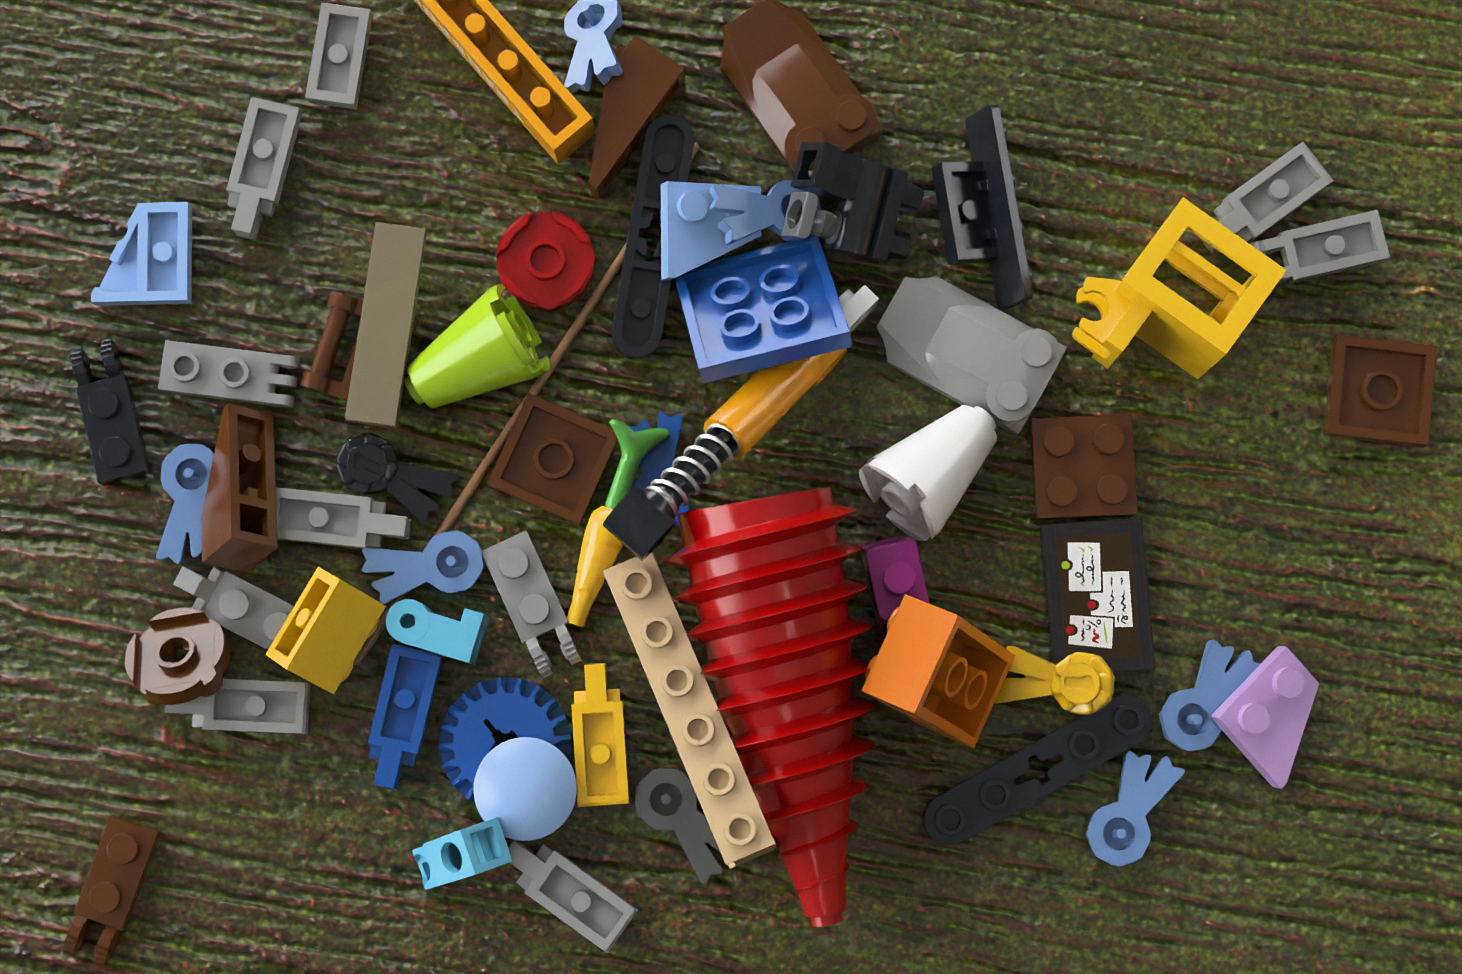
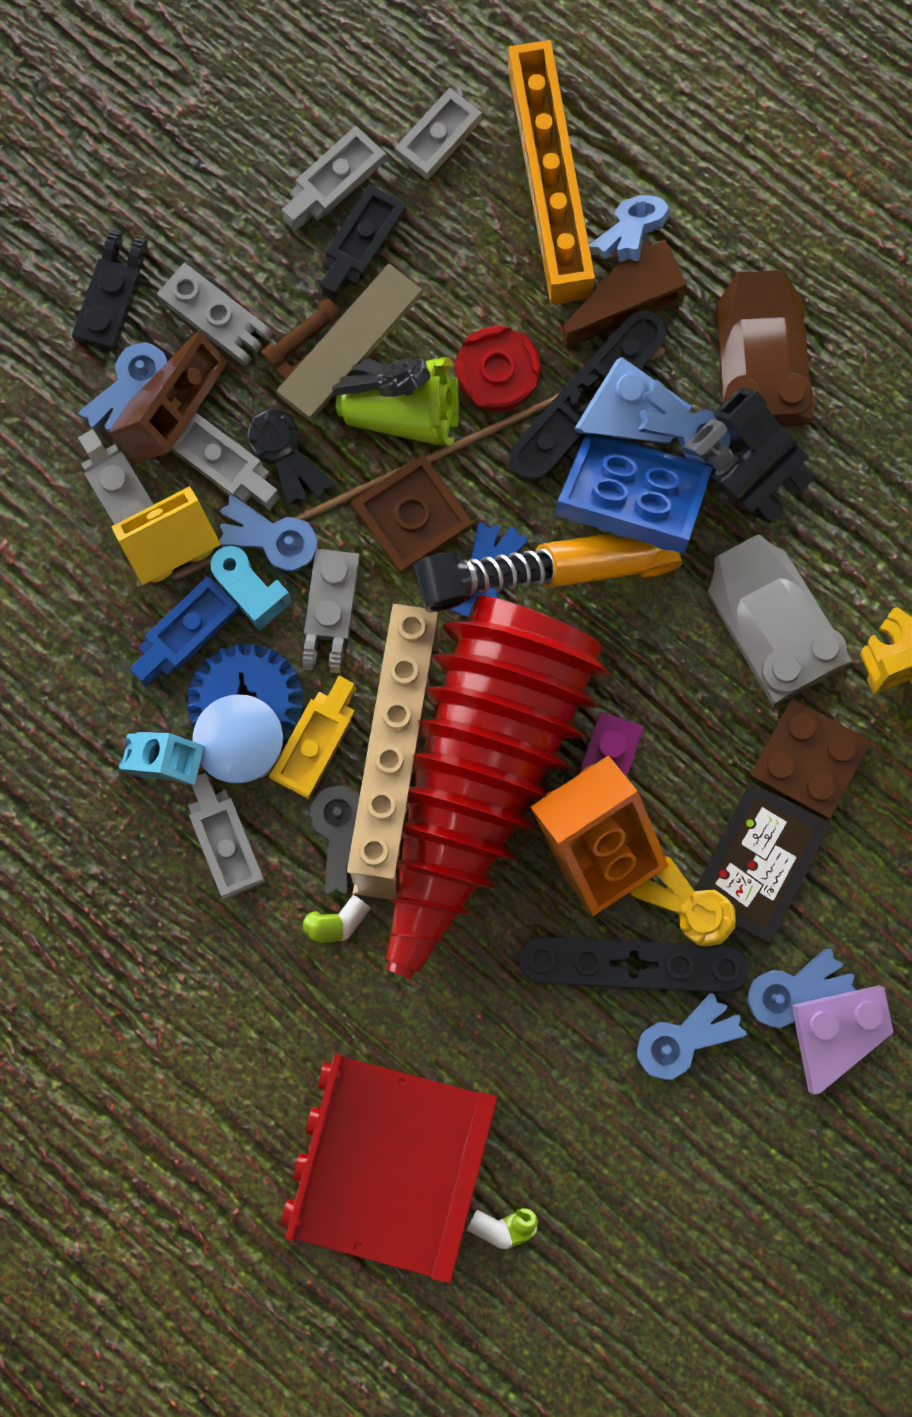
camera: 35 degrees right, 5 degrees down
light blue wing [91,202,192,306] -> none
plate [125,607,230,705] -> none
light grey hinge [165,679,311,734] -> none
piece [567,419,670,627] -> none
white plate [839,285,879,334] -> none
white cone [859,405,997,541] -> none
black bracket [931,105,1033,309] -> none
none -> arm [303,895,371,943]
none -> black hinge [320,184,407,302]
none -> black piece [332,358,431,397]

